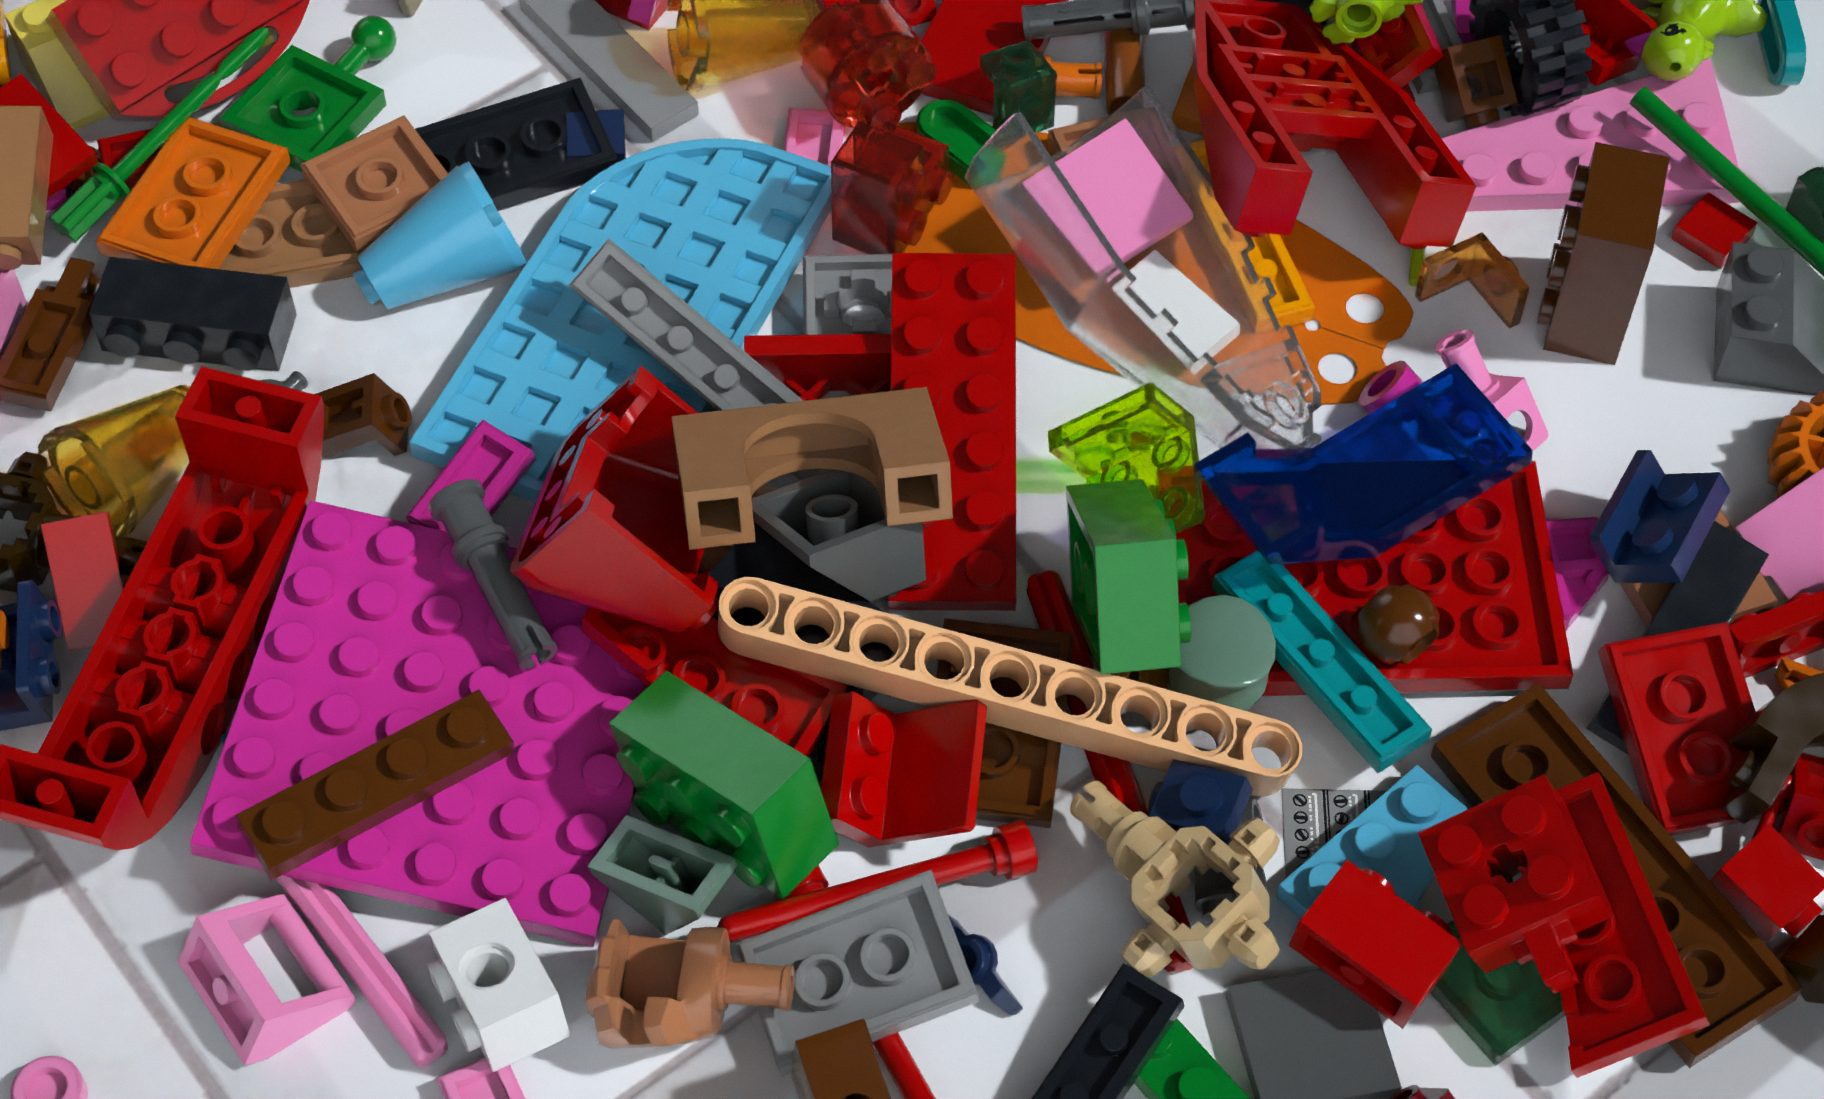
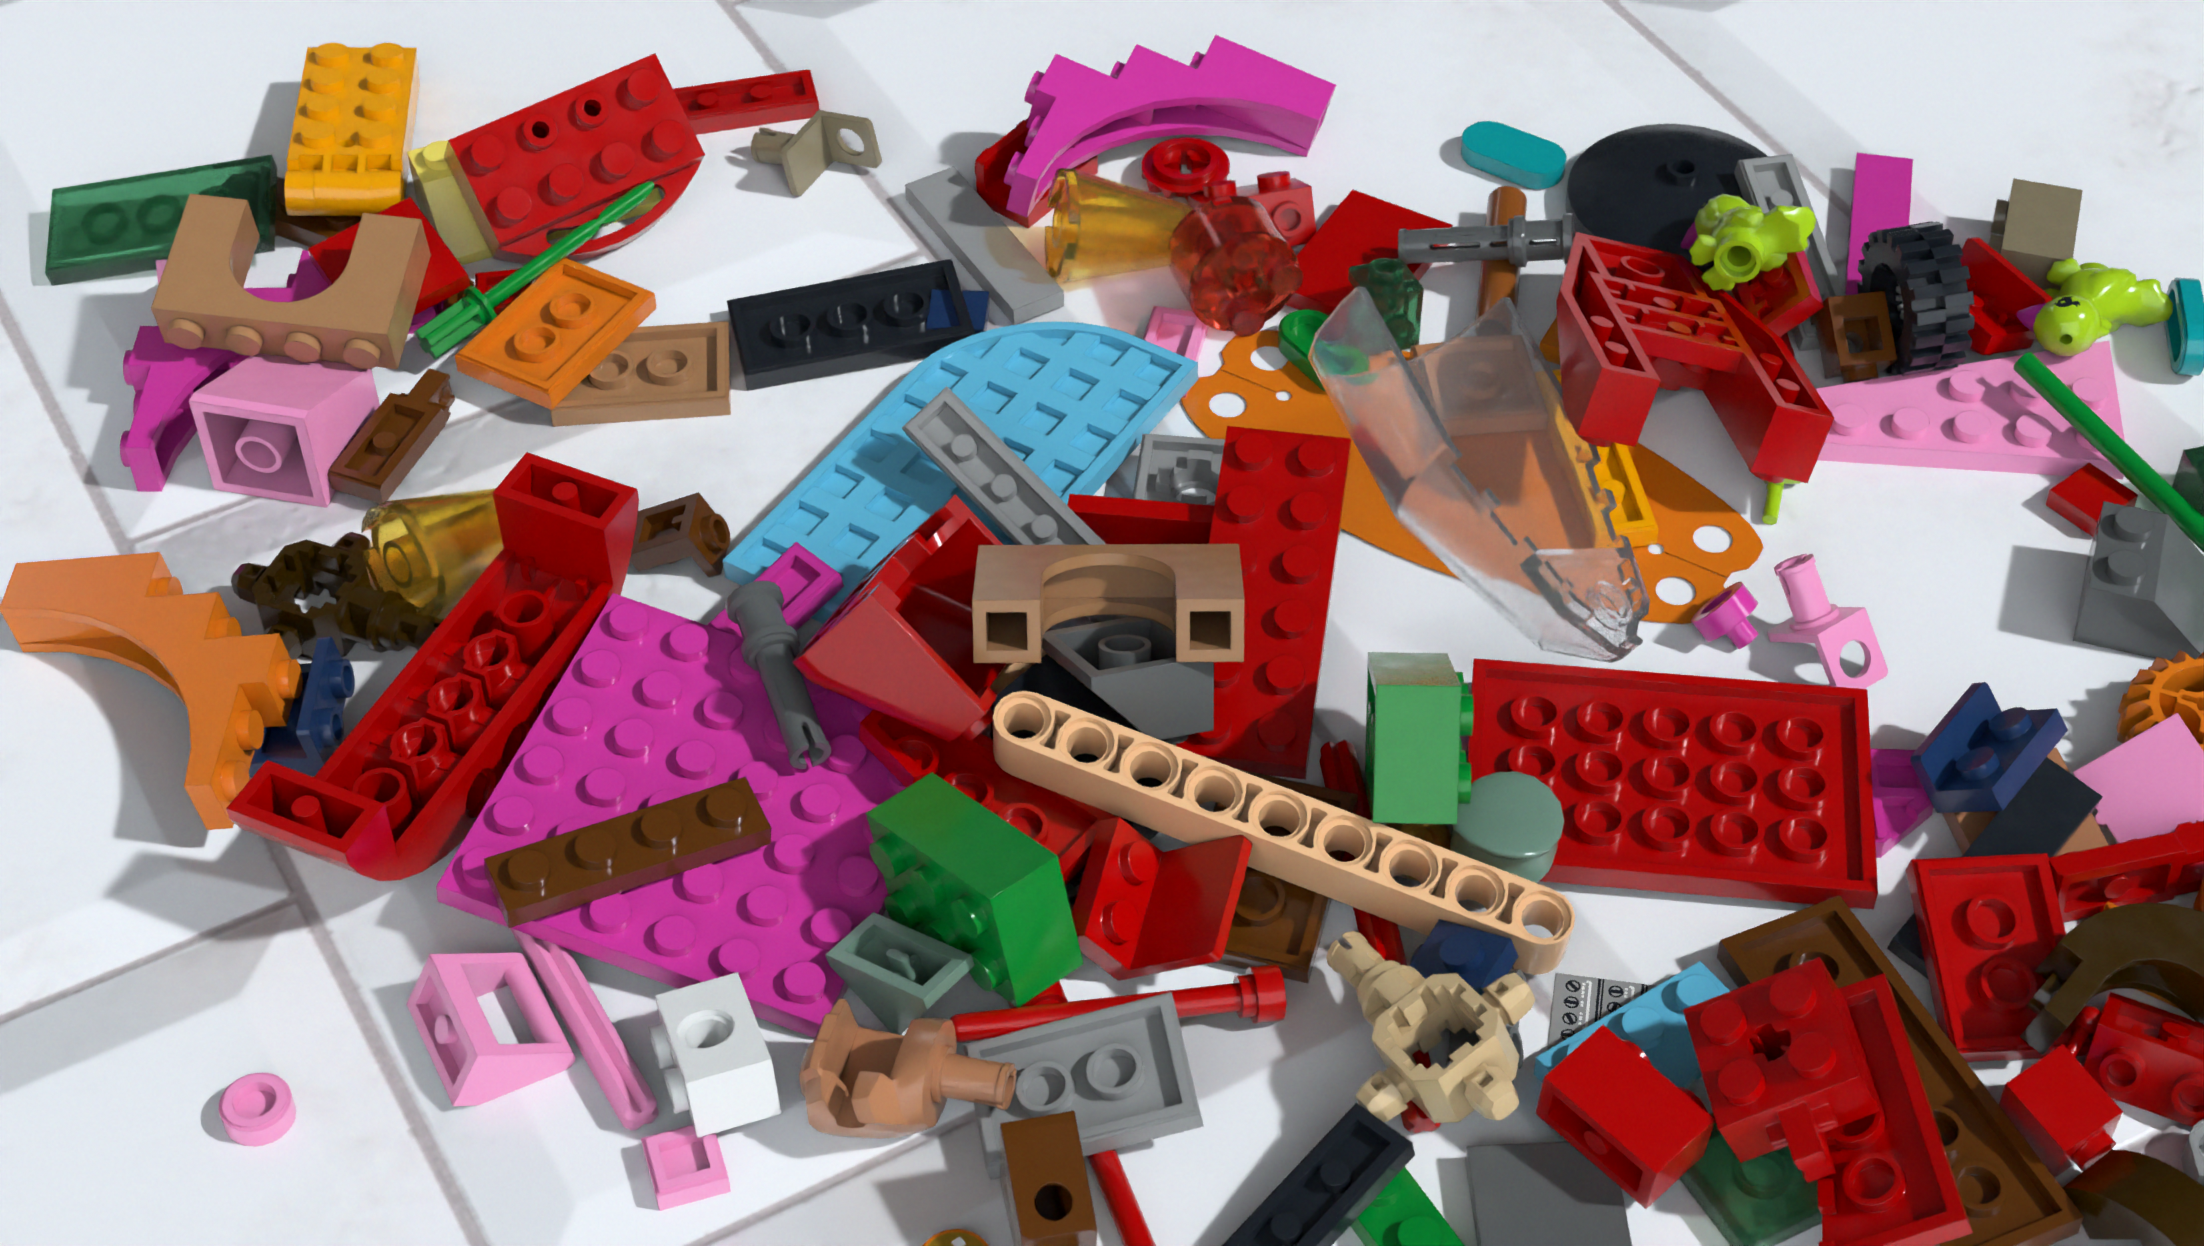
camera: 10 degrees right, 10 degrees down
red tile [41,511,125,652] -> none
black brick [89,257,297,372] -> none
green plate [220,16,396,172] -> none
nougat tile [300,115,448,254] -> none
medium azure cone [353,161,527,310] -> none
clear red brick [831,121,954,254] -> none
dark blue piece [948,914,1024,1015] -> none
bright pink tile [1025,118,1193,283] -> none
orange pin [1030,56,1102,101] -> none
clear neon green bracket [1048,382,1205,533] -> none
white tile [1111,250,1240,371] -> none
clear blue windscreen [1194,363,1533,565] -> none
teal tile [1212,546,1432,774] -> none
reddish brown piece [1357,584,1440,664] -> none
clear orange bracket [1415,232,1530,328] -> none
reddish brown piece [1537,142,1670,365] -> none

